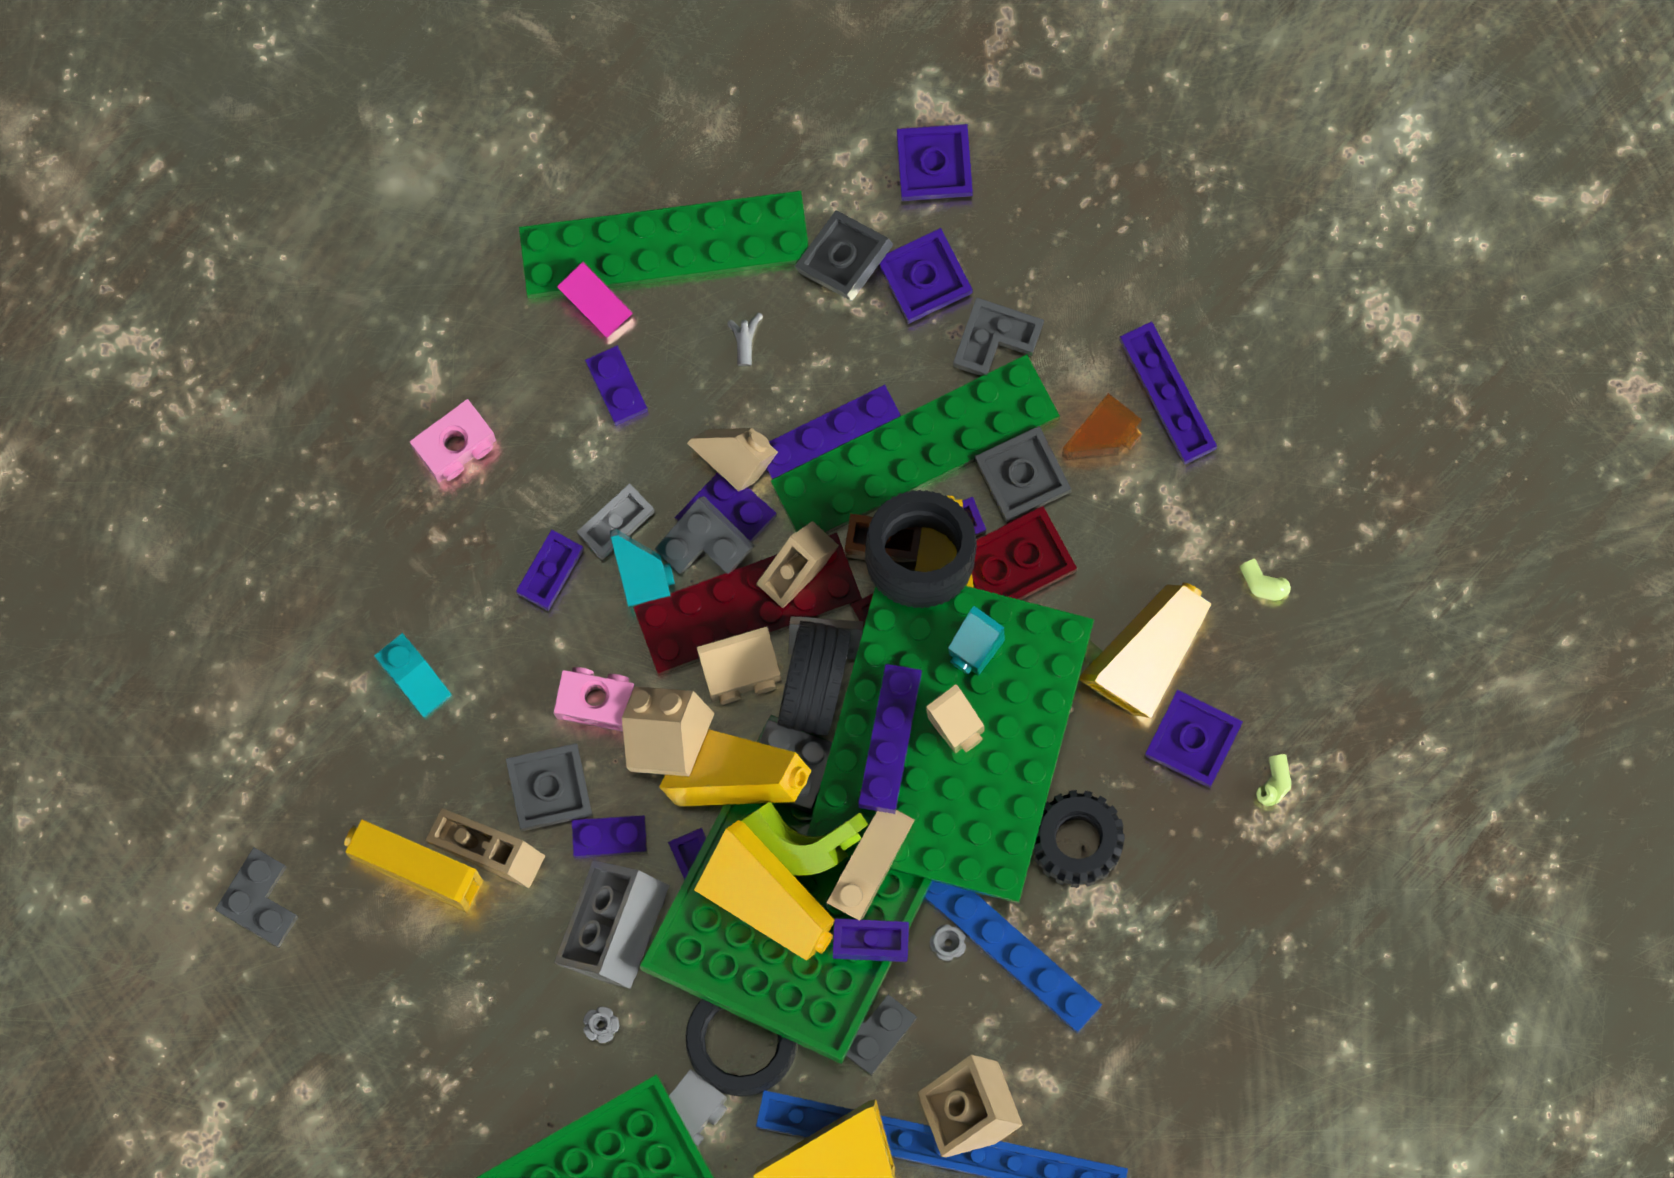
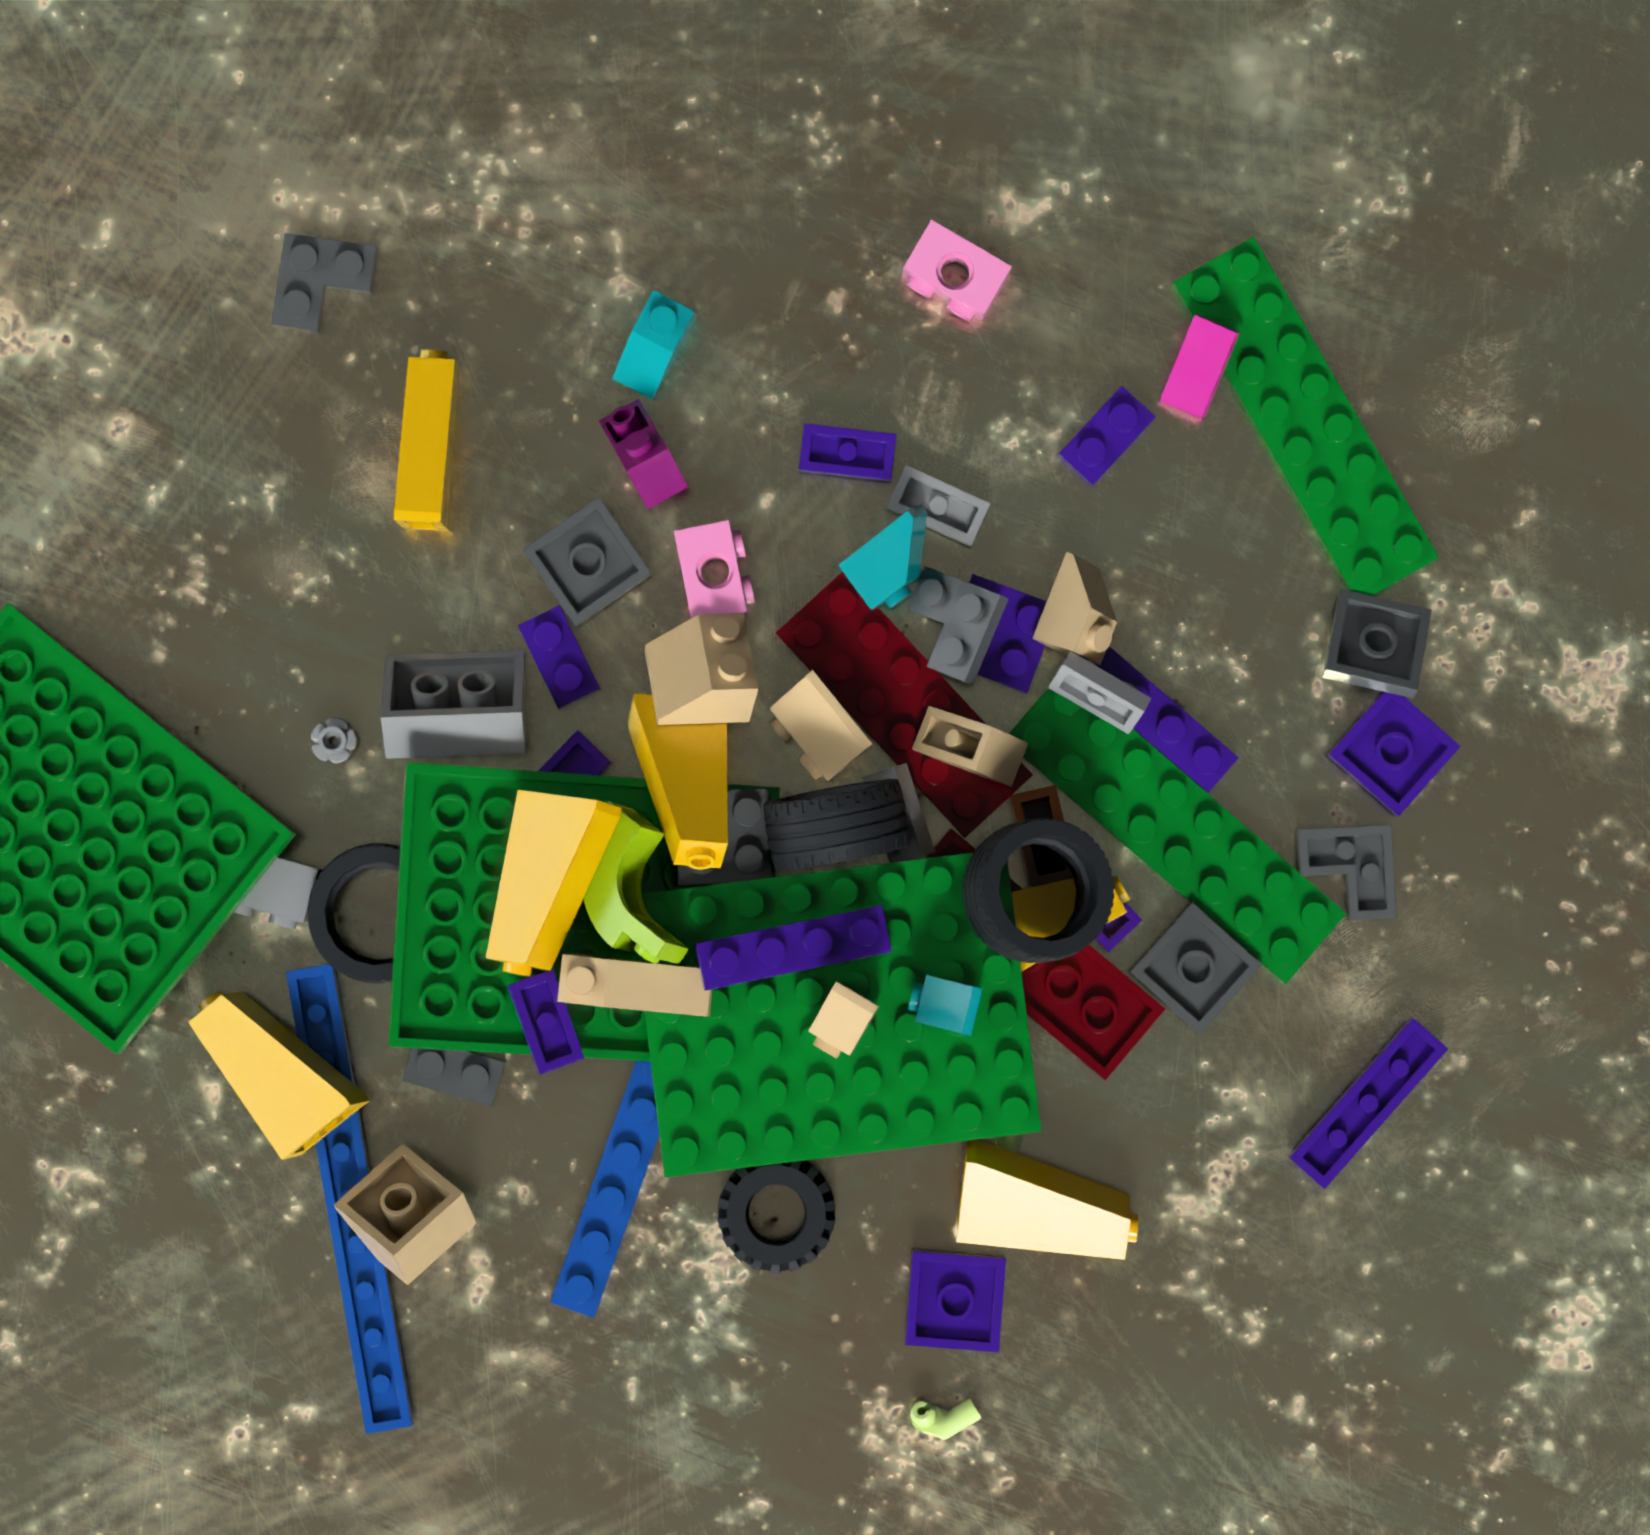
camera: 70 degrees right, 10 degrees up
tan slope [425,808,545,888] -> none
light grey bar [727,312,763,366] -> none
dark purple plate [897,124,973,201] -> none
light grey plate [930,924,966,961] -> none
clear orange slope [1062,393,1142,460] -> none
yellowish green arm [1239,559,1291,601] -> none
none -> magenta slope [599,399,688,509]
none -> light grey plate [1048,651,1151,734]

